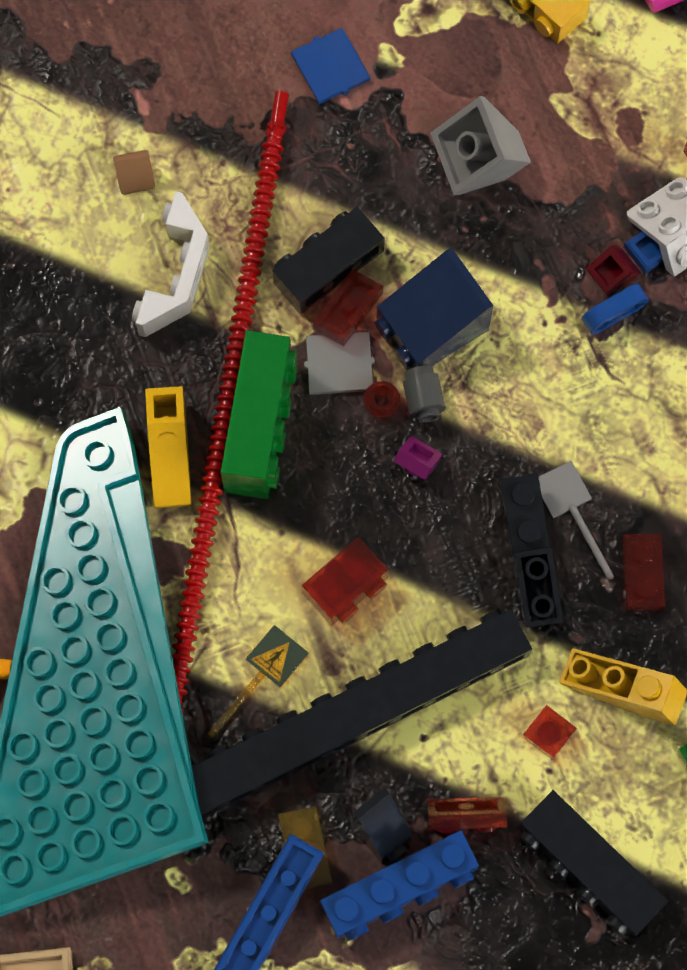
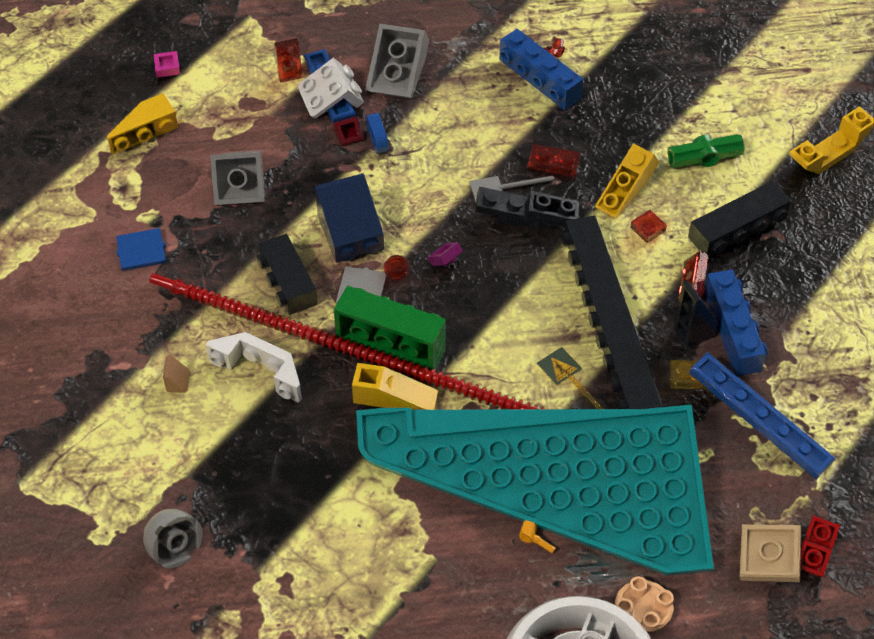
camera: 75 degrees left, 20 degrees down
clear red brick [301,537,388,627] -> none
clear red plate [313,269,383,347] -> none
dark grey brick [403,365,446,423] -> none

